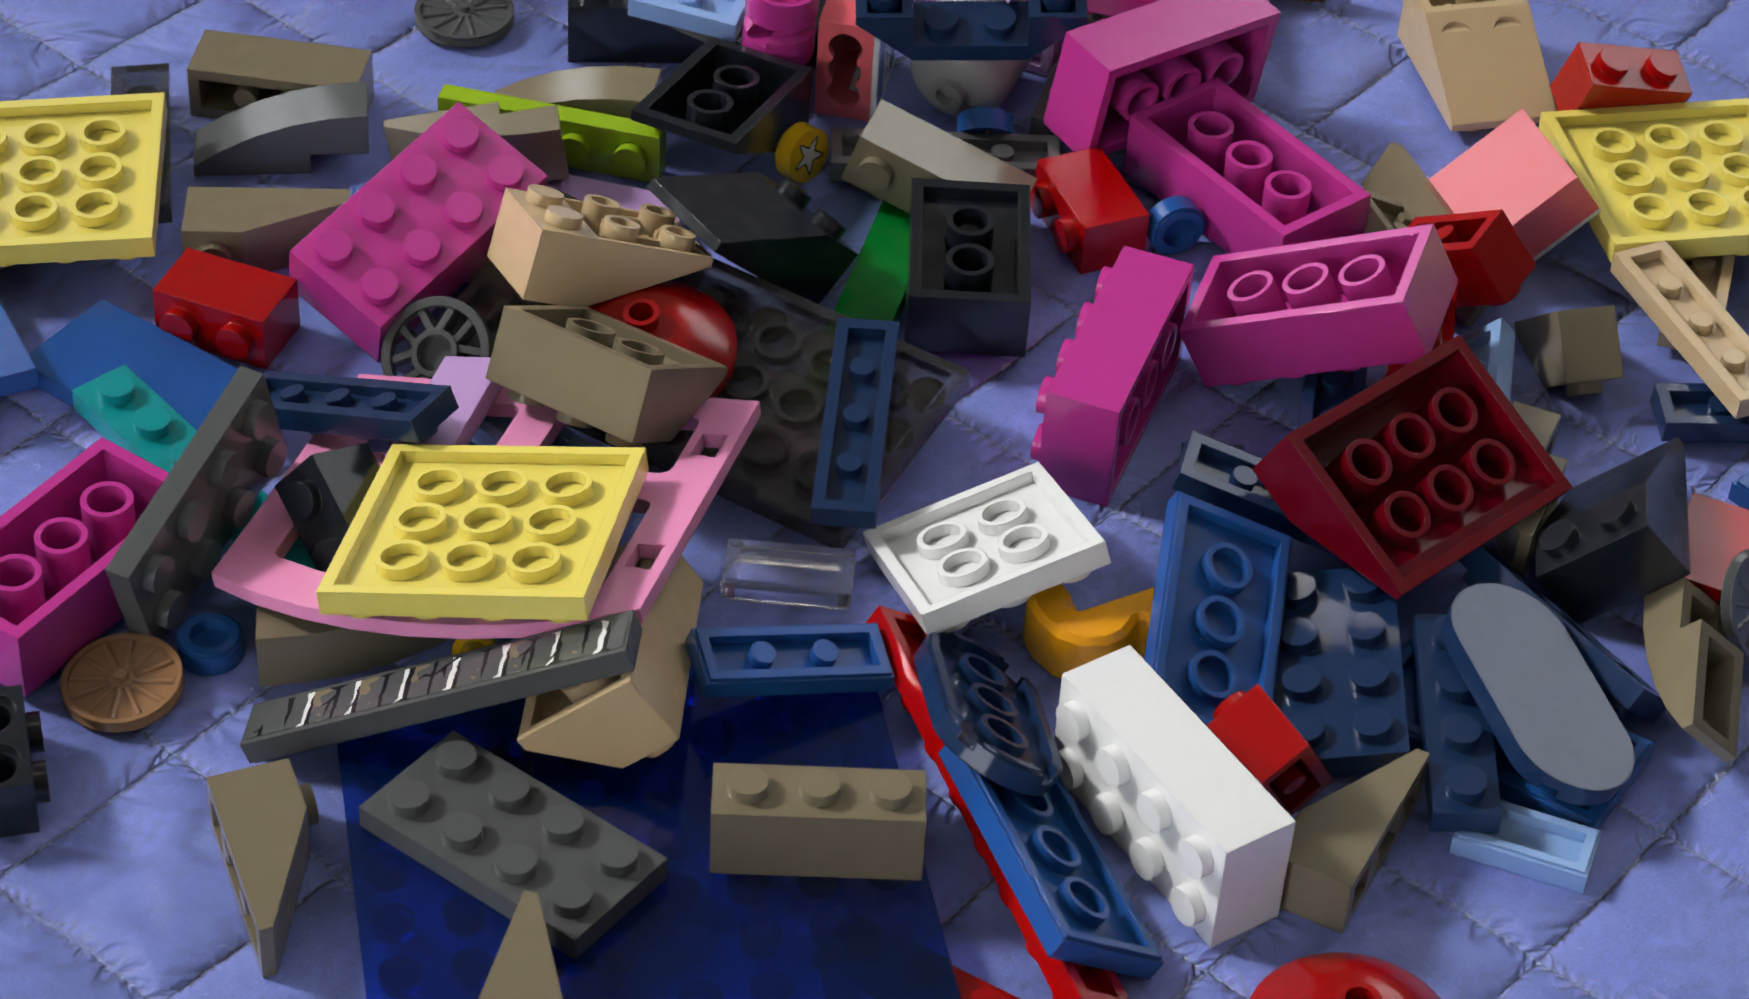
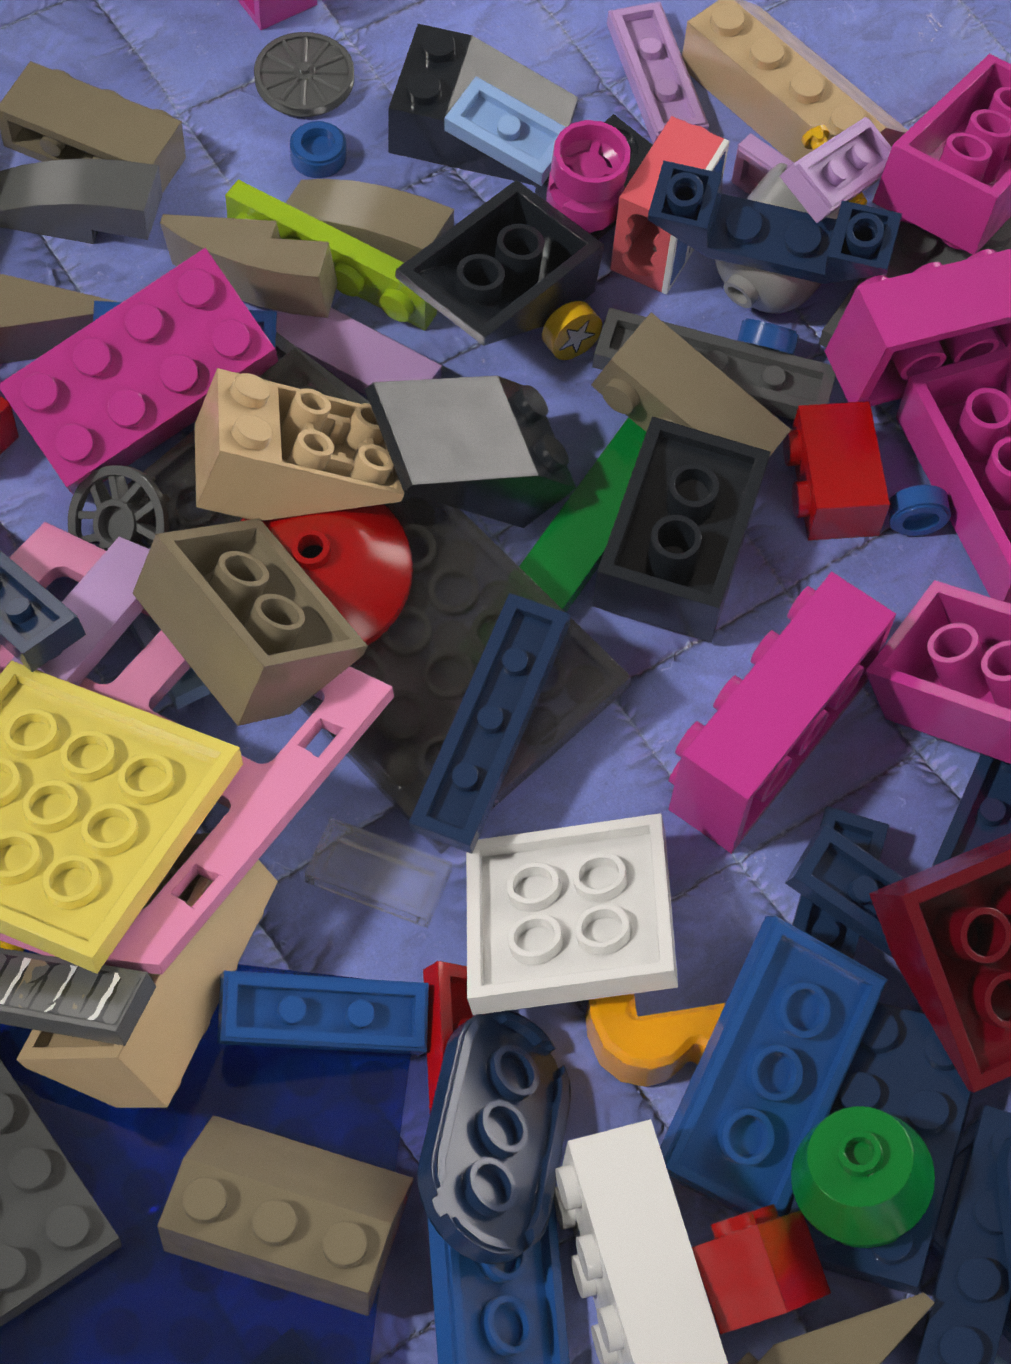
camera: 15 degrees right, 20 degrees up
none -> blue tile [290,121,347,178]
none -> green cone [791,1106,935,1248]

